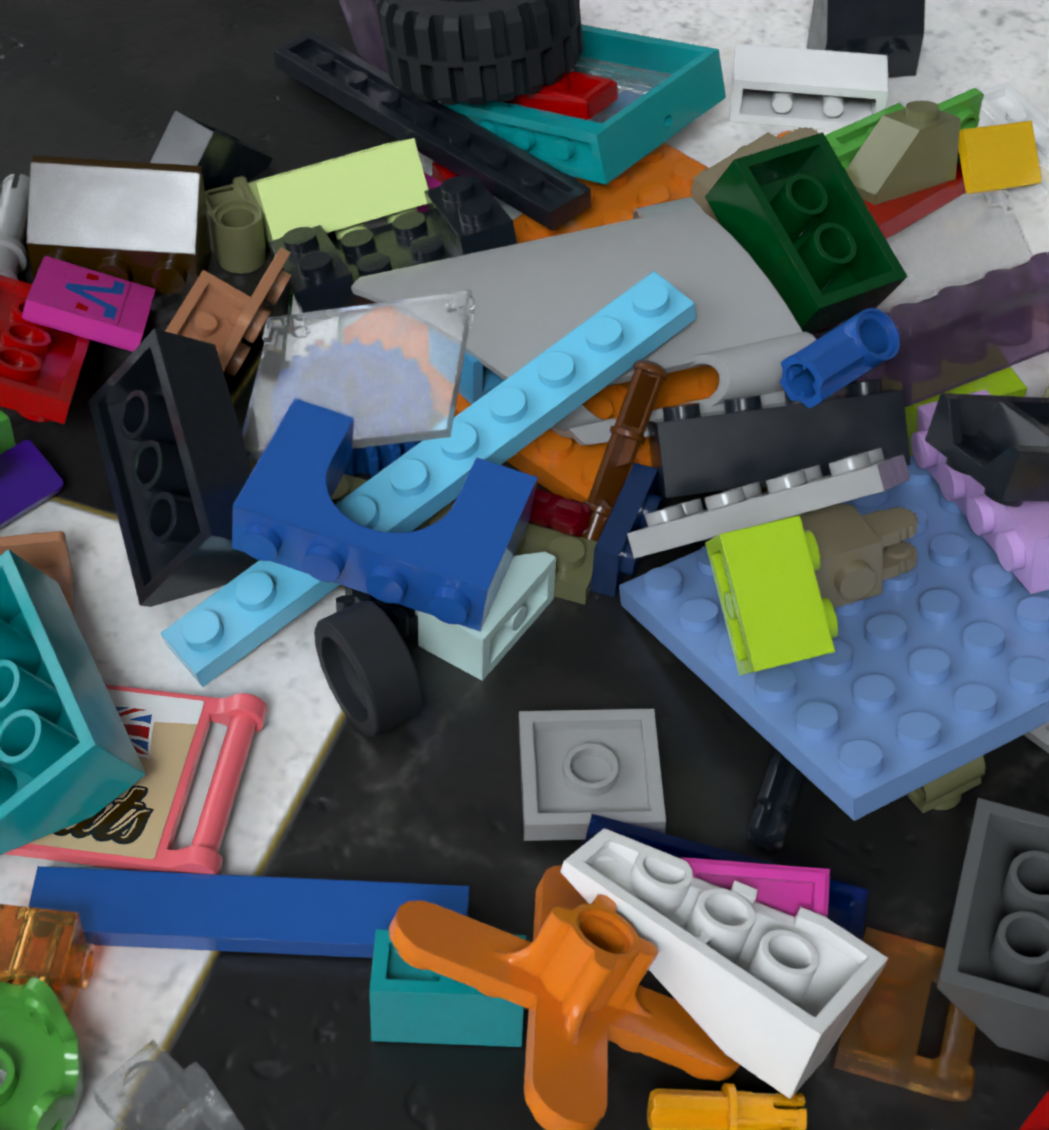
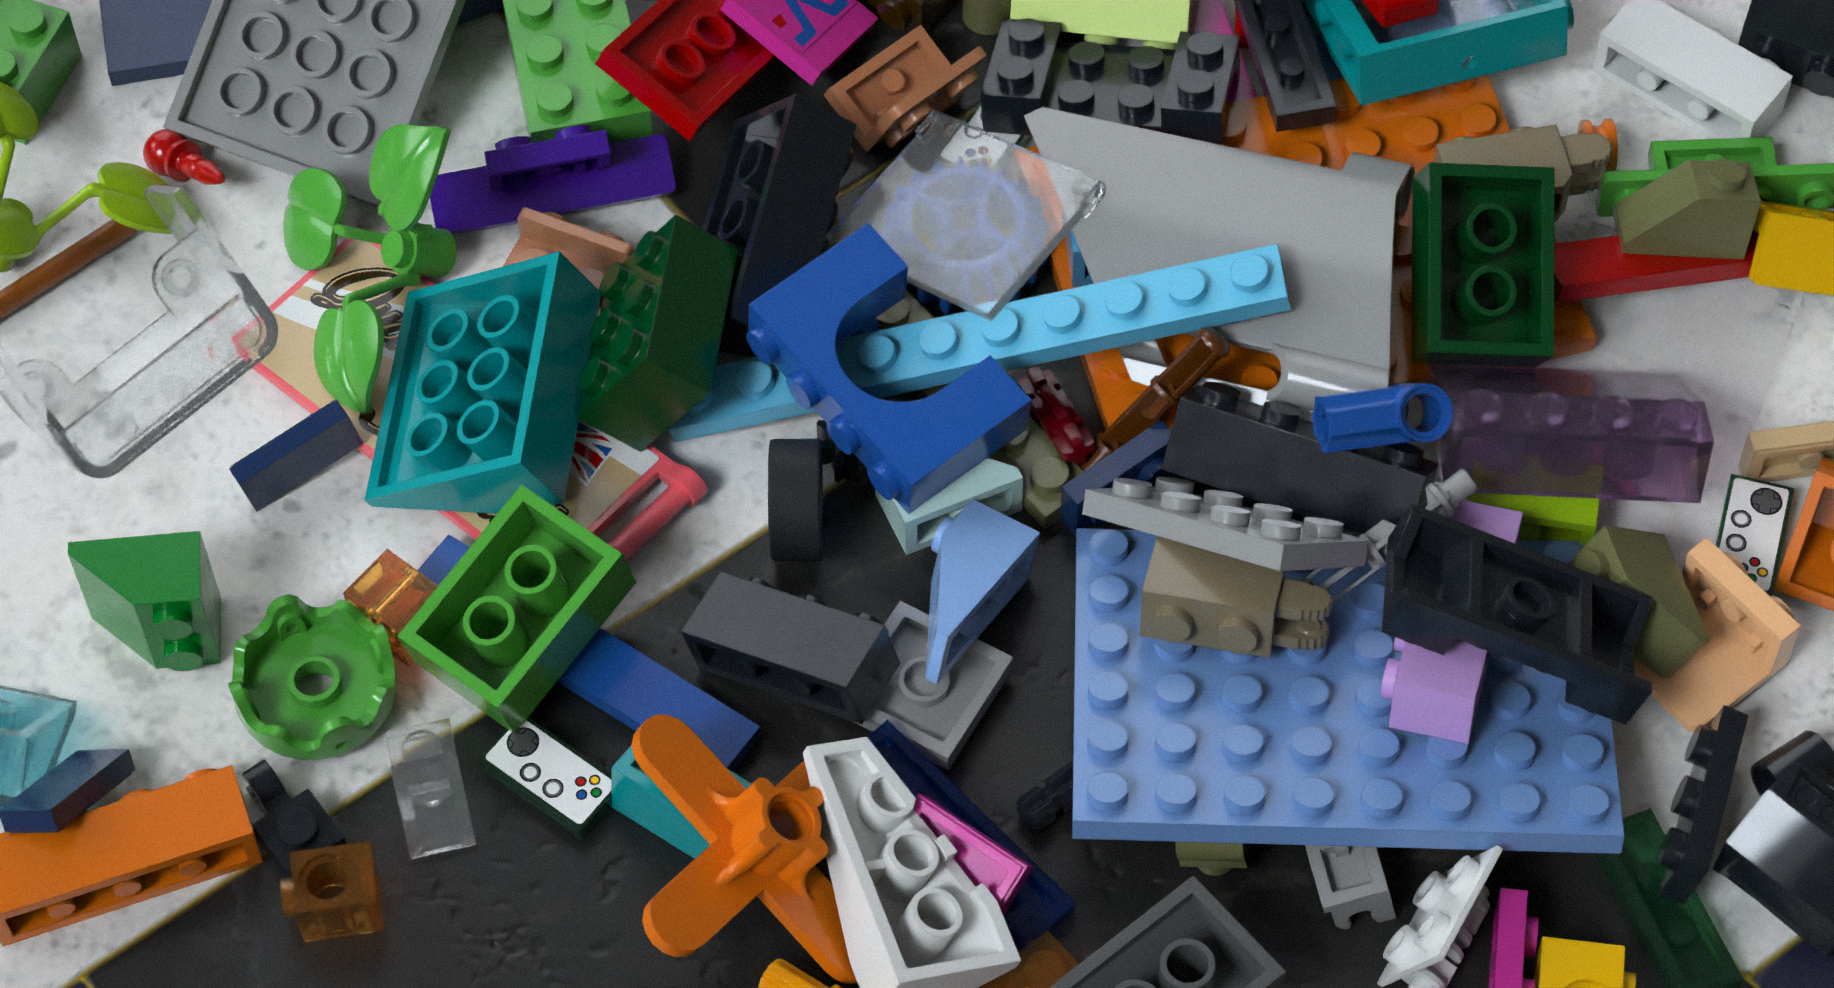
camera: 35 degrees right, 10 degrees up
lime brick [705,515,838,676] -> none
none -> bright green brick [397,484,636,734]
none -> tile [479,717,612,840]
none -> dark green brick [577,215,738,452]
none -> black brick [681,571,901,725]
none -> light blue slope [925,499,1040,685]
none -> light grey piece [1300,468,1478,603]

